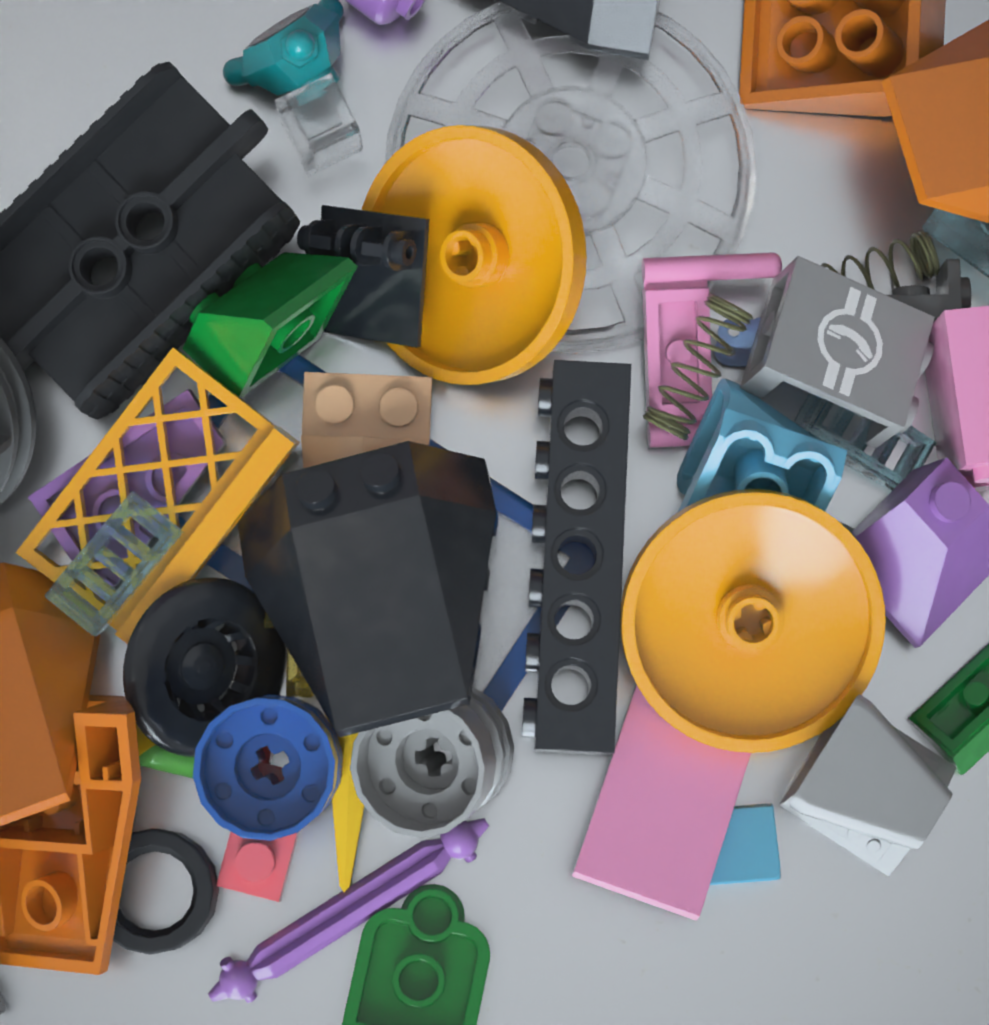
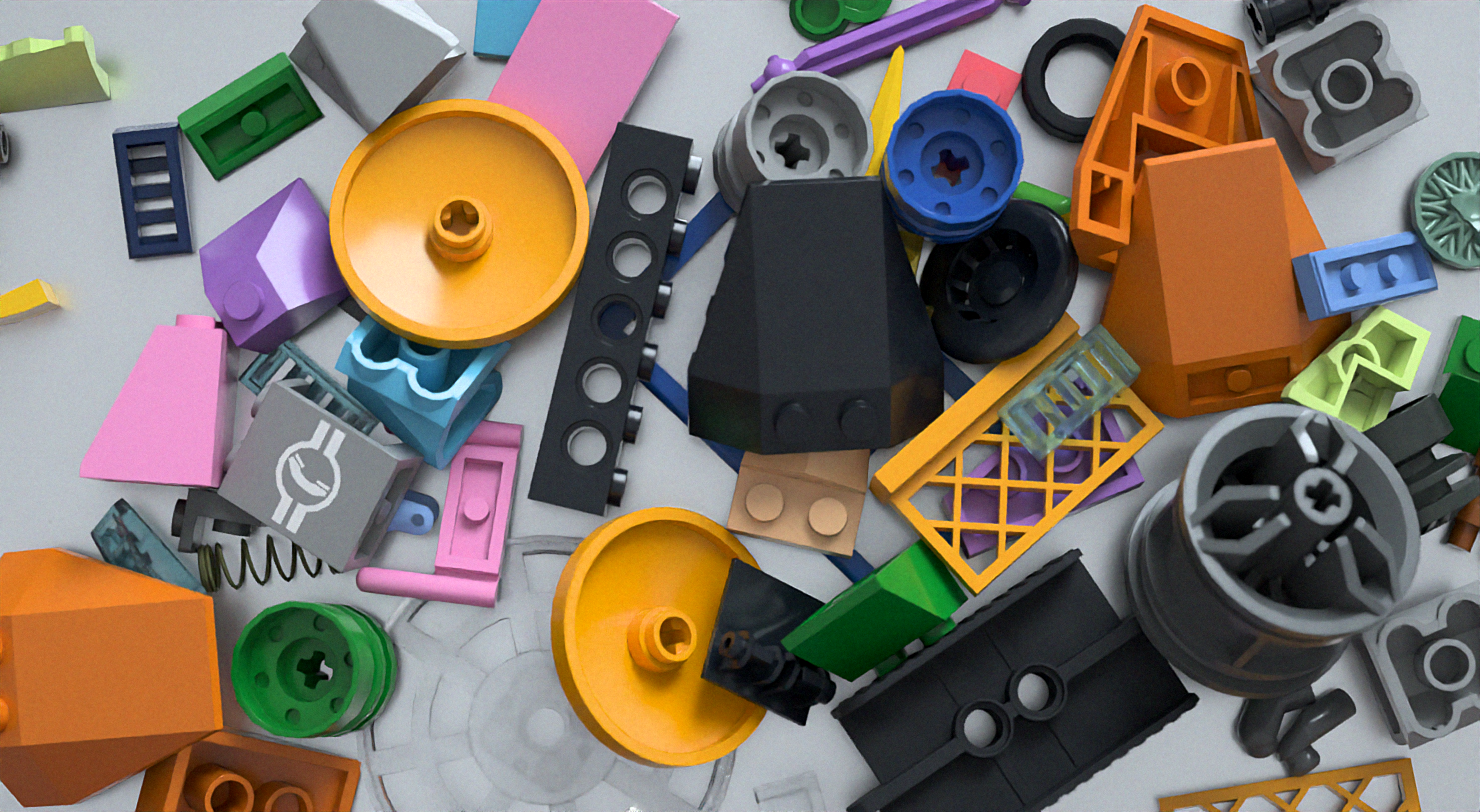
camera: 170 degrees left, 5 degrees up
olive piece [643,293,753,440] -> none
none -> green wheel [230,601,397,739]

